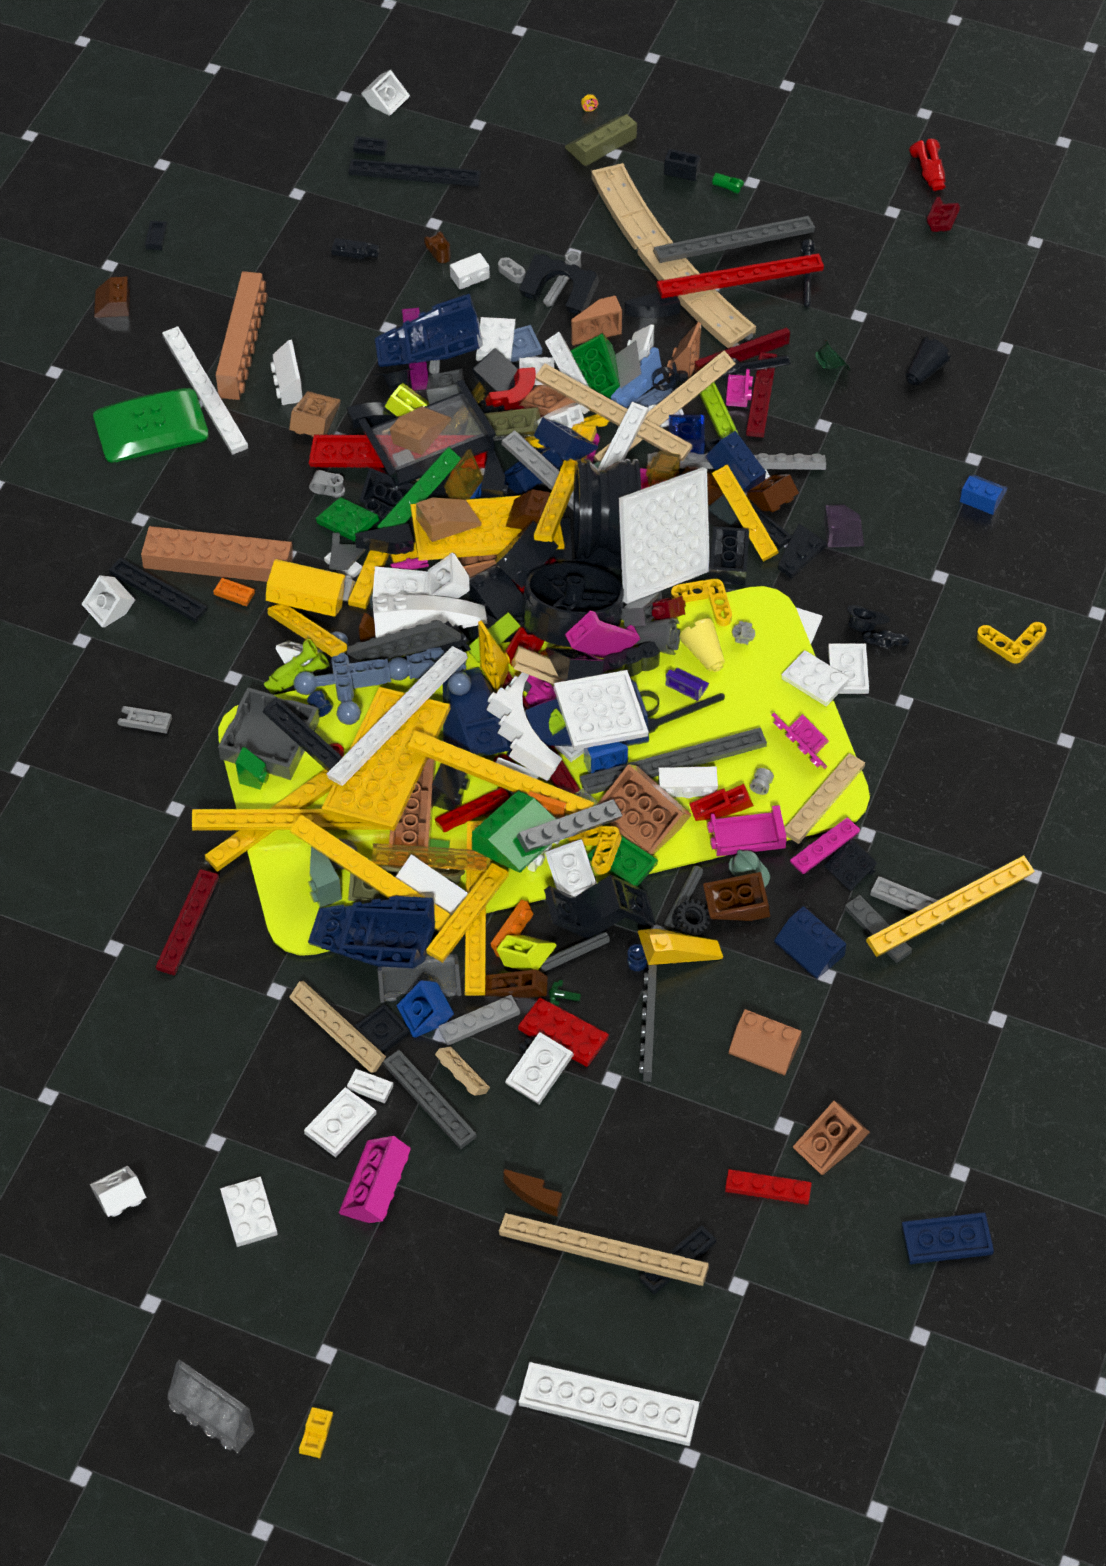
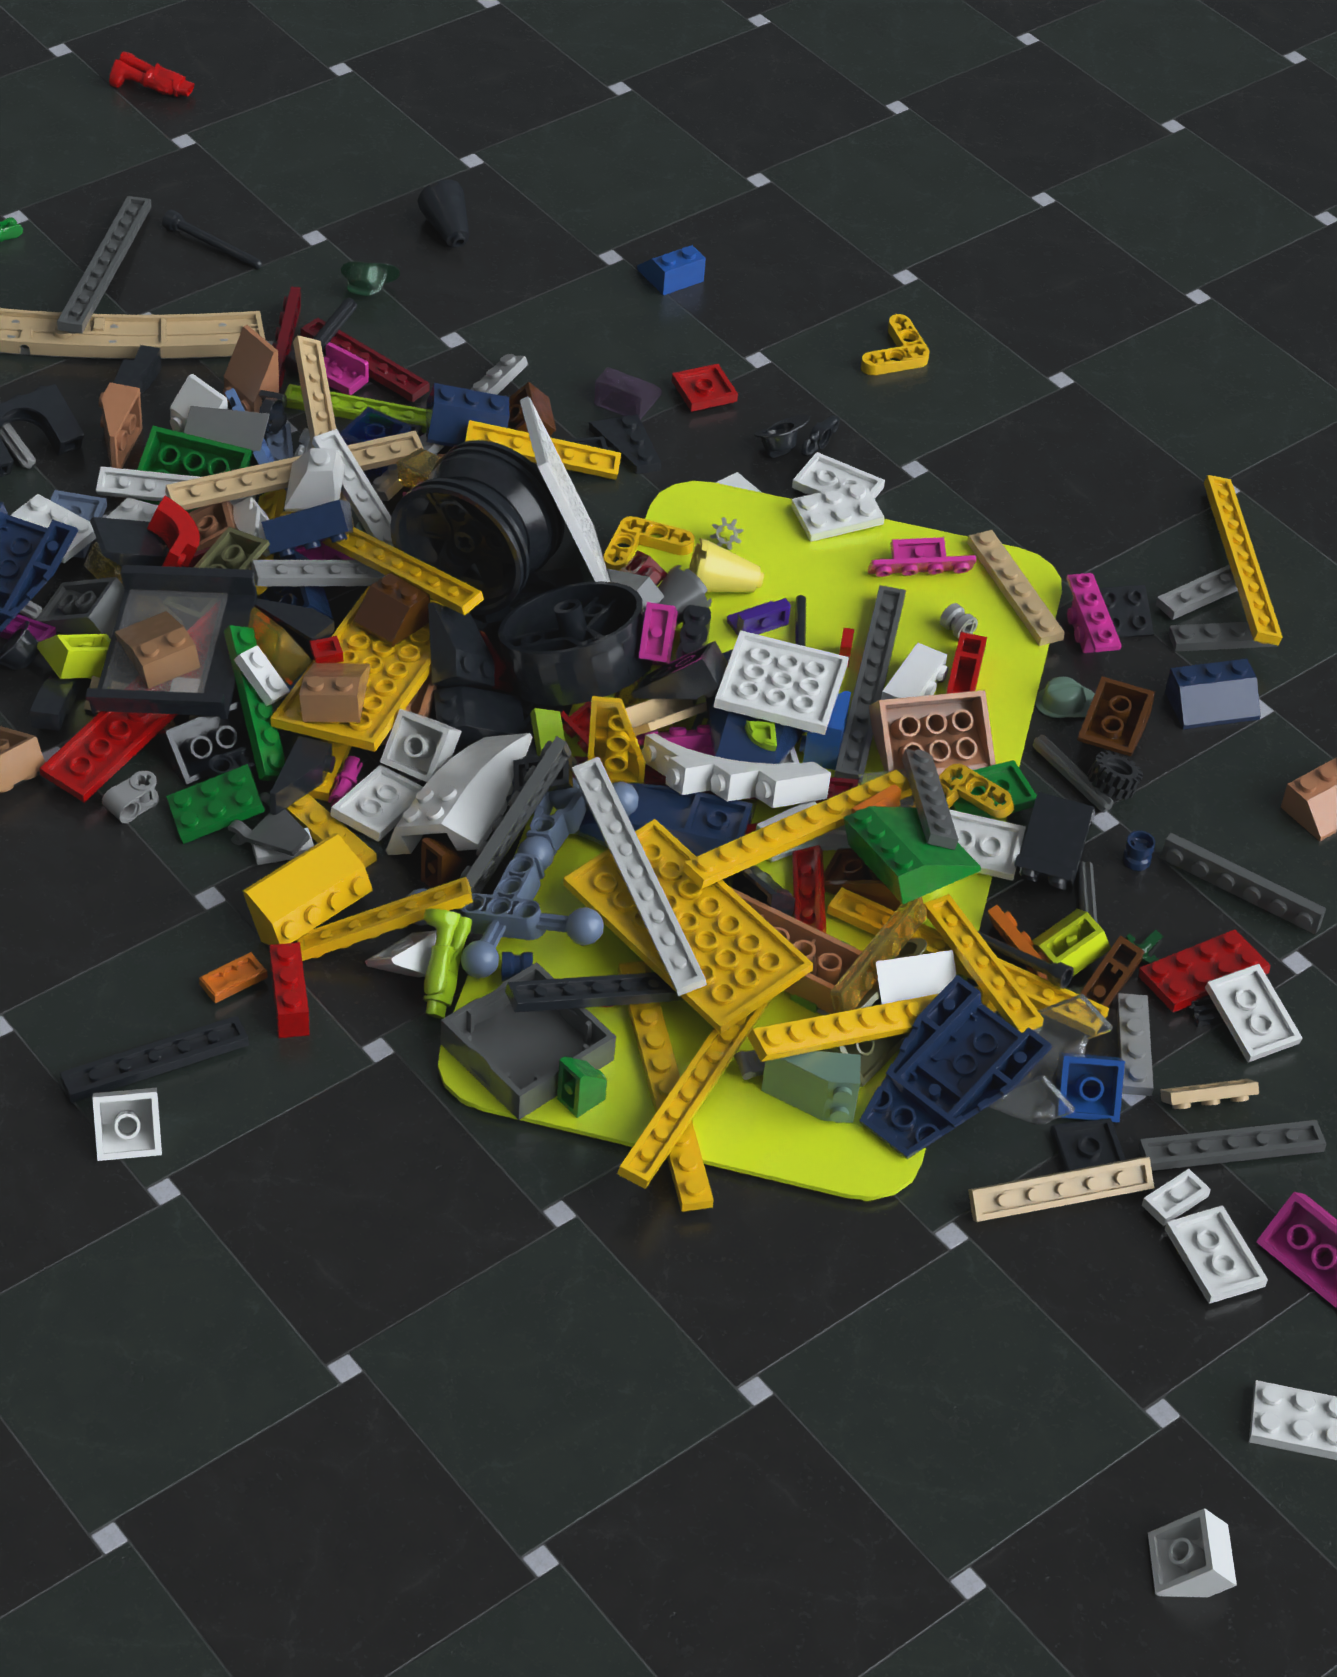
camera: 65 degrees left, 10 degrees down
light grey hinge [117,706,172,733] -> none
nougat brick [141,526,293,582] -> none
dark red plate [156,869,219,975] -> none
yellow wedge [638,929,723,965] -> none
red plate [657,254,824,298] -> none
dark pink panel [707,805,787,857] -> none
black brick [709,526,749,585] -> none
dark red bracket [927,197,960,232] -> none
none -> white plate [234,645,291,706]
none -> red brick [269,942,310,1038]
none -> white slope [284,448,345,512]
none -> red tile [310,636,344,663]
none -> red plate [672,364,738,412]
none -> red tile [839,628,854,667]
none -> black piece [978,931,1074,989]

